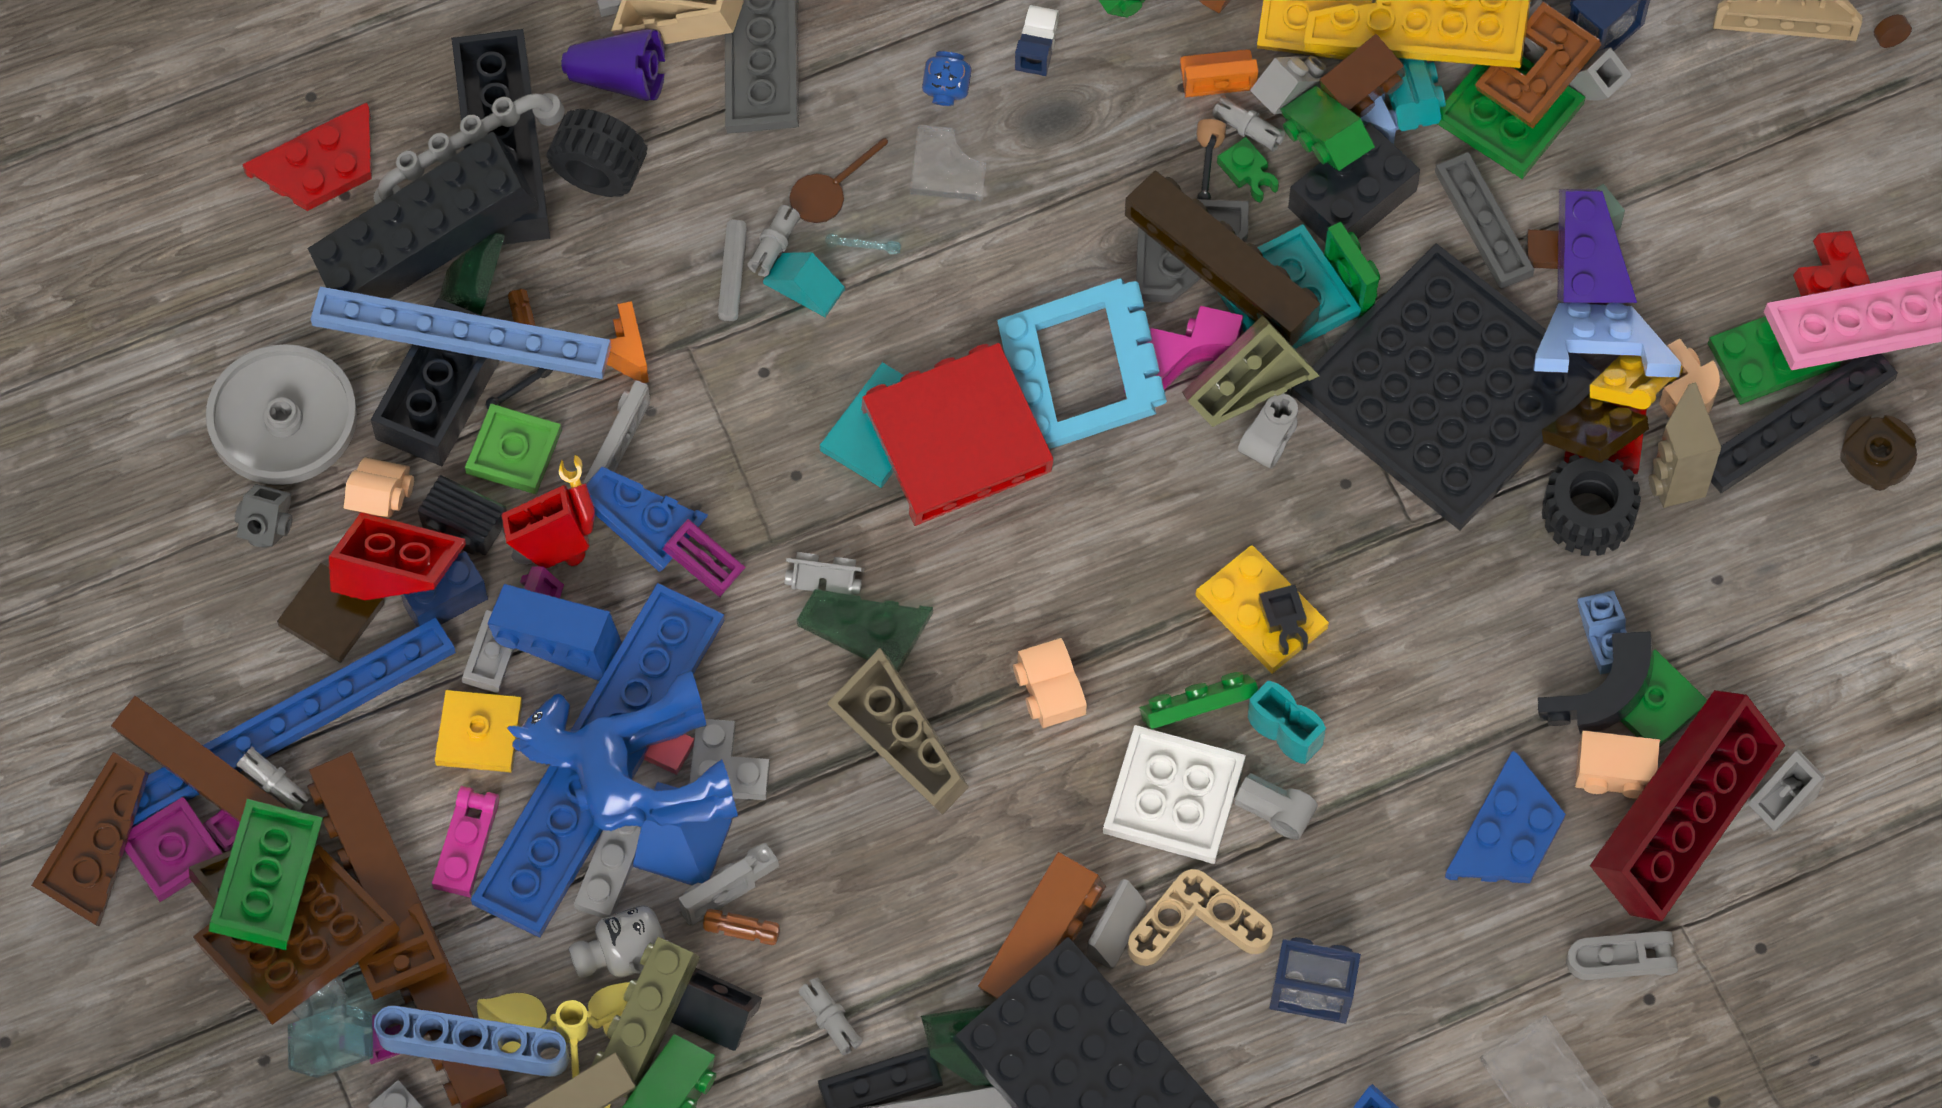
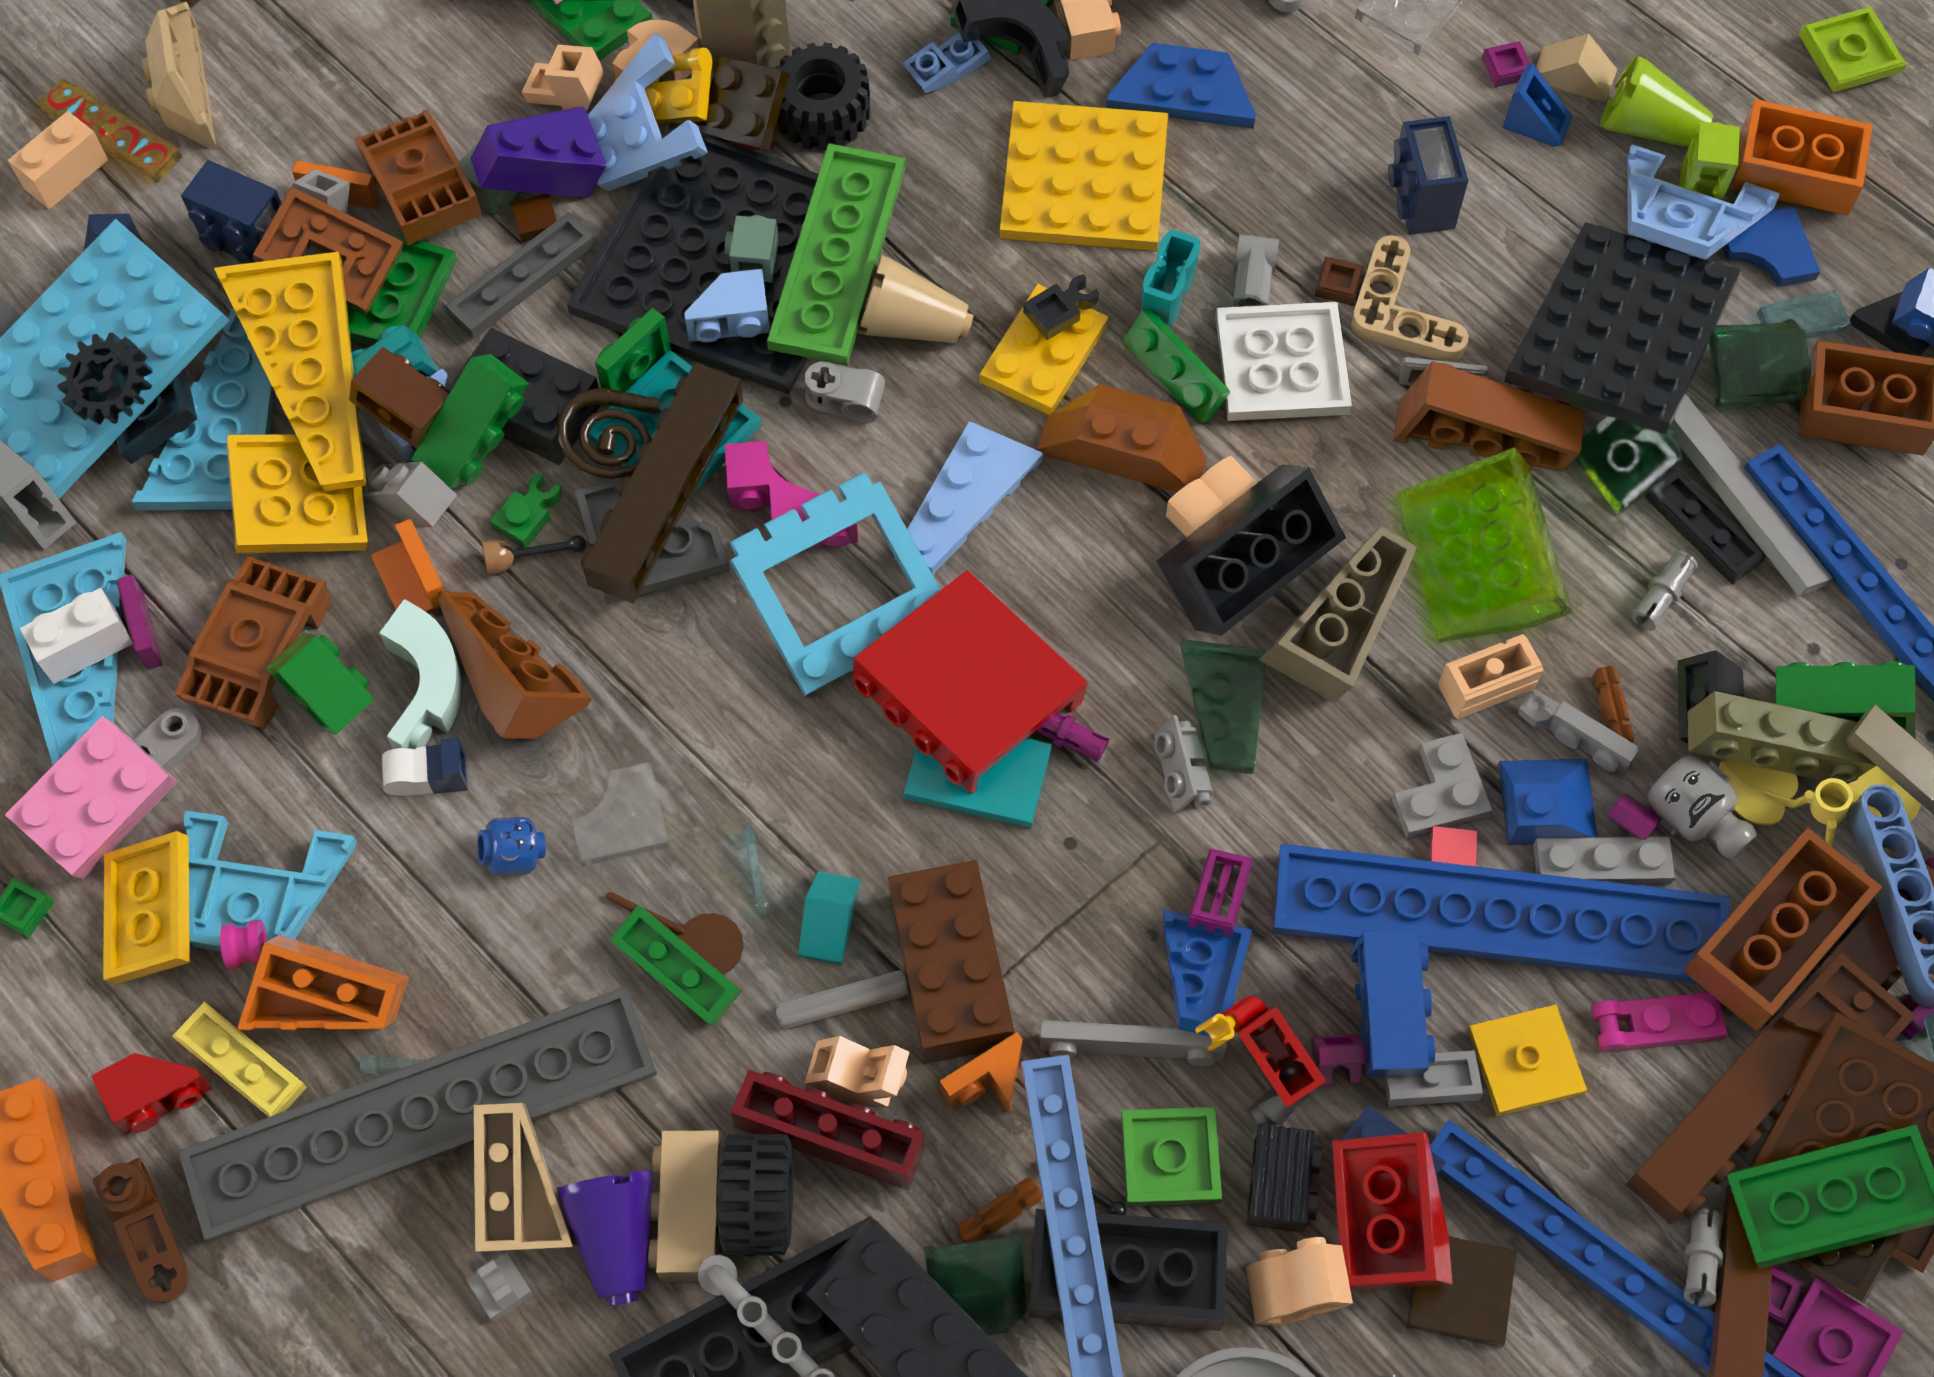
camera: 110 degrees left, 0 degrees up
blue animal [507,670,738,831] -> none
light grey pin [748,205,800,277] -> none
olive wedge [1182,316,1319,427] -> none
light grey pin [1213,96,1285,152] -> none
none -> orange tile [292,161,380,209]
none -> dark orange plate [354,109,482,246]
none -> light aqua arch [379,599,462,749]
none -> dark orange wedge [437,591,592,740]
none -> light nougat brick [521,45,603,111]
none -> dark brown piece [557,388,659,479]
none -> green plate [610,905,742,1026]
none -> tan brick [648,1130,722,1283]
none -> light blue slope [684,269,770,342]
none -> sand green brick [725,215,779,283]
none -> dark red brick [731,1070,925,1191]
none -> bright green plate [767,143,906,366]
none -> light nougat brick [804,1036,909,1107]
none -> tan cone [857,255,974,343]
none -> reddish brown brick [888,860,1014,1064]
none -> light blue wing [894,421,1043,575]
none -> yellow plate [1000,101,1168,251]
none -> dark orange wedge [1036,384,1207,492]
none -> magenta pin [1036,713,1110,763]
none -> black brick [1156,464,1346,636]
none -> reddish brown tile [1315,256,1364,306]
none -> clear neon green slope [1397,447,1573,643]
none -> light nougat brick [1438,634,1544,720]
none -> magenta tile [1608,793,1662,840]
none -> dark orange brick [1683,828,1882,1032]

